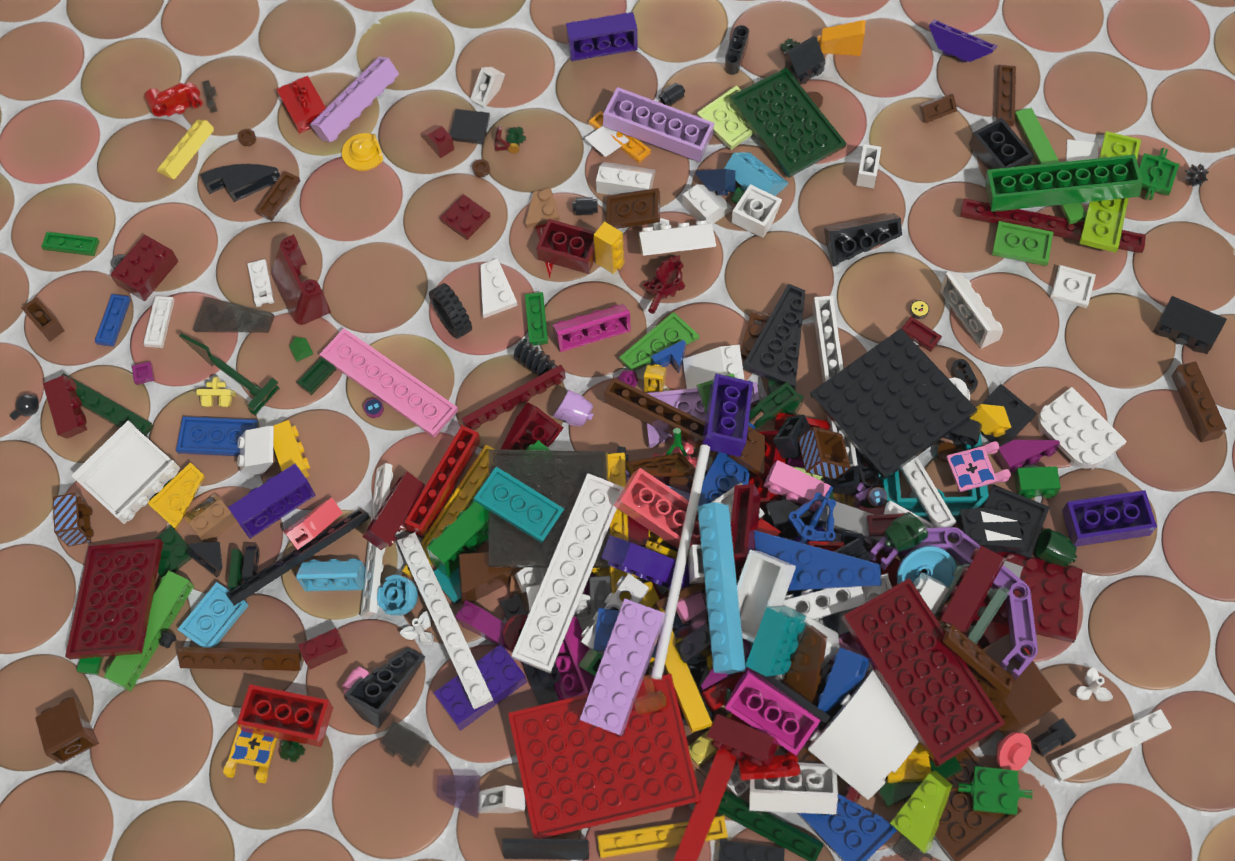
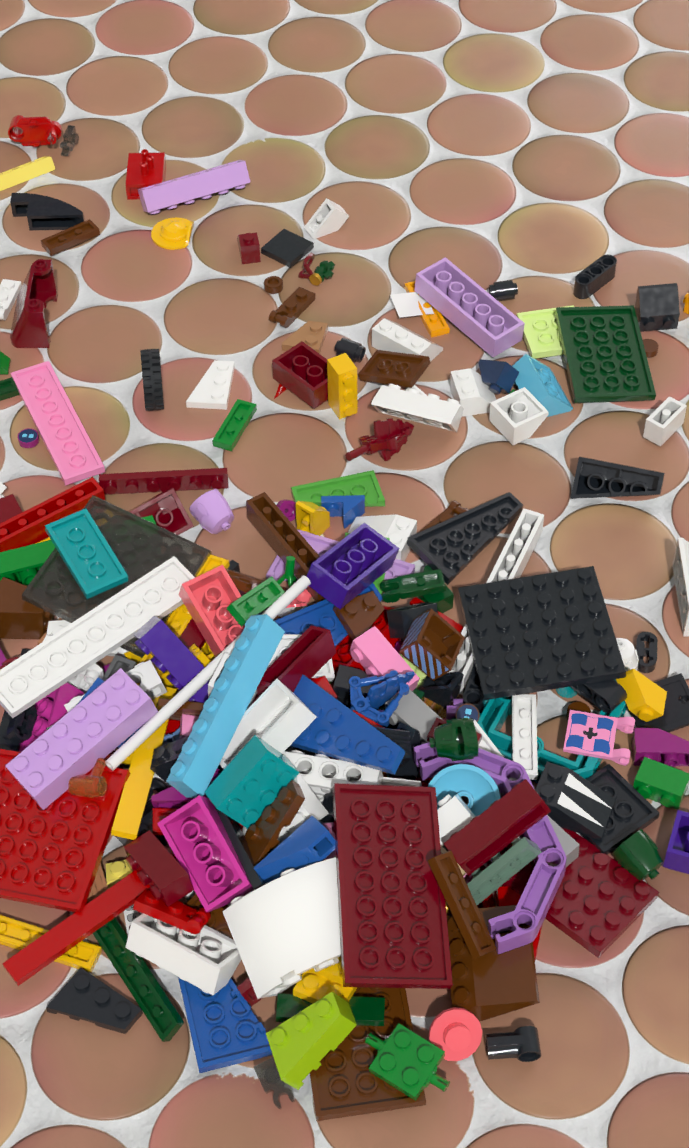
camera: 25 degrees right, 15 degrees down
reddish brown tile [238,129,257,147] -> none
dark red plate [440,194,491,240] -> none
black piece [513,339,555,377] -> none
dark pink slope [553,304,631,352] -> none
dark purple brick [566,12,638,61] -> none
dark red tile [901,316,942,352] -> none
tile [910,300,929,320] -> none
white plate [1050,709,1172,782] -> none
white plant [1076,667,1113,701] -> none
none -> green plate [226,576,285,627]
none -> reddish brown plate [269,287,315,328]

